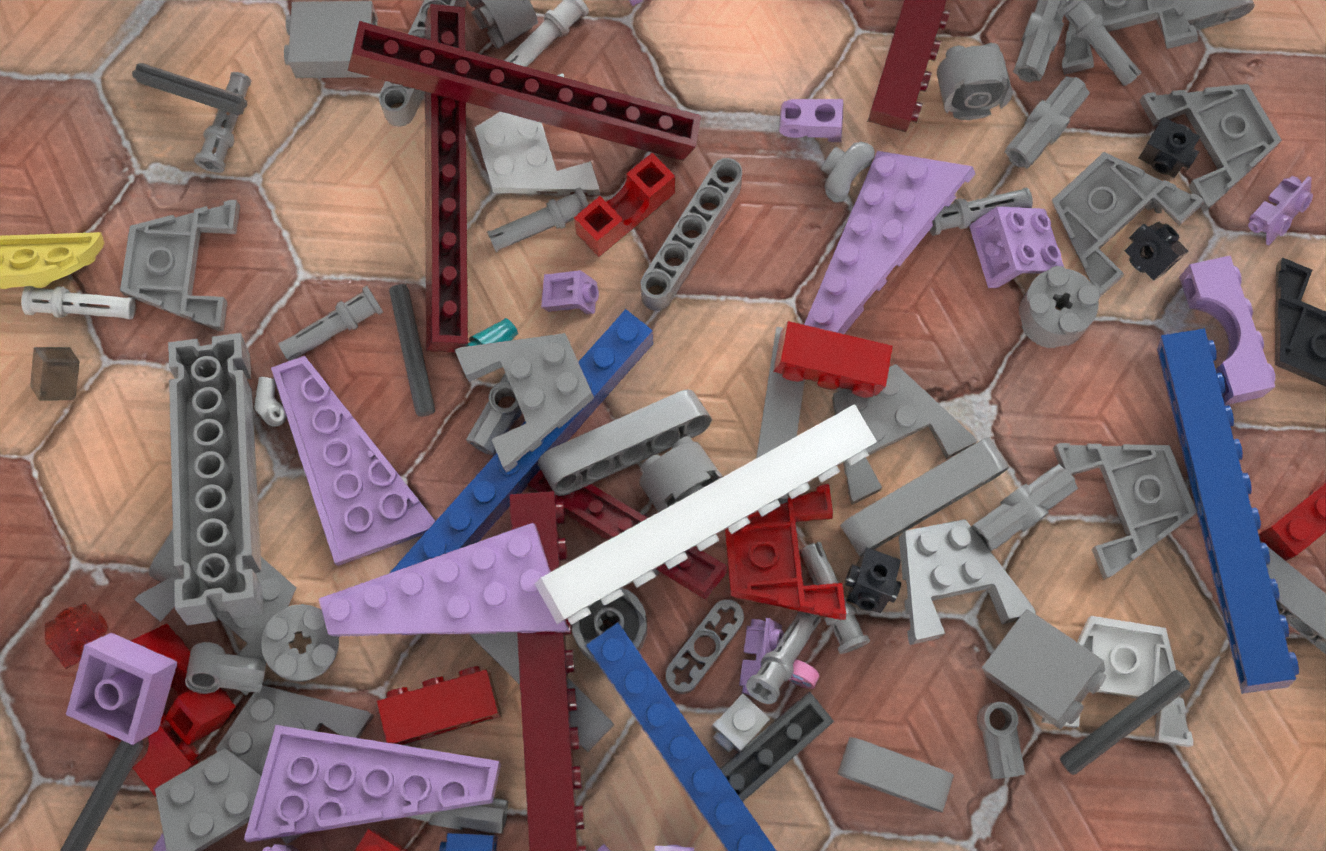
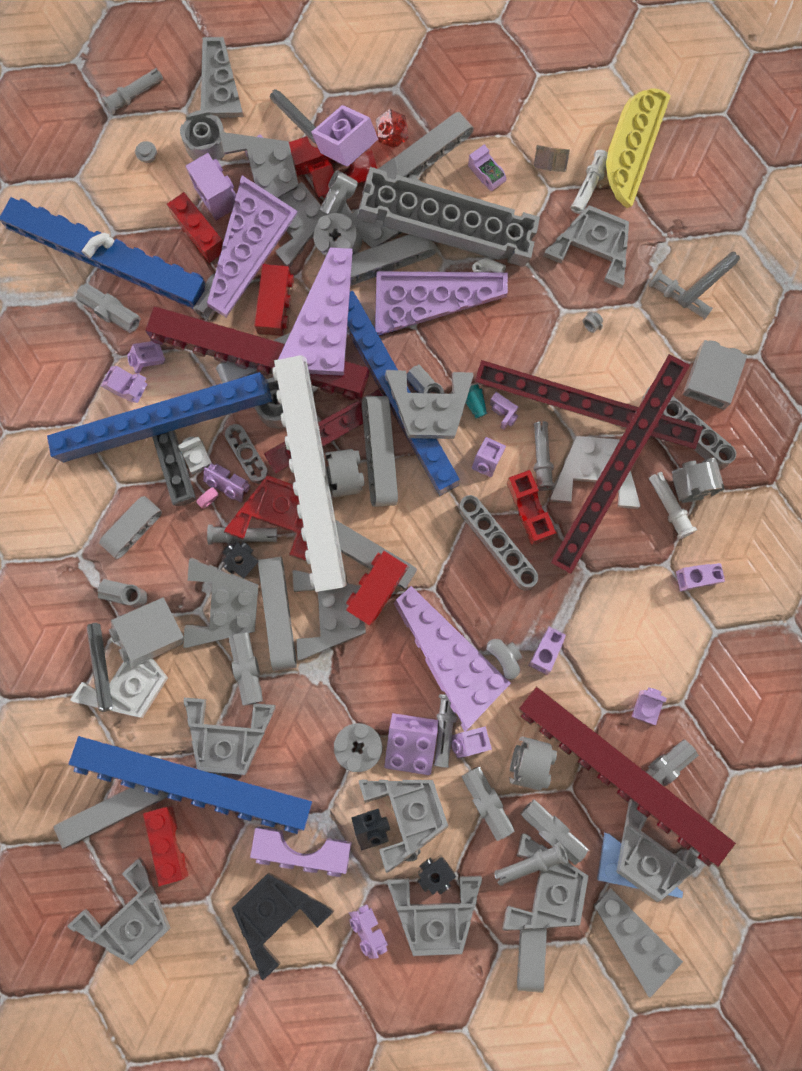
camera: 115 degrees right, 5 degrees up
light grey pin [278,285,383,361] -> none
dark grey axle [389,284,435,417] -> none
light grey pin [746,611,821,704] -> none
none -> light grey beam [350,234,437,286]
none -> light grey beam [395,112,474,178]
none -> lavender bracket [451,726,492,758]
none -> lavender leg [468,144,507,191]
none -> lavender bracket [490,392,518,430]
none -> light grey plate [583,312,603,333]

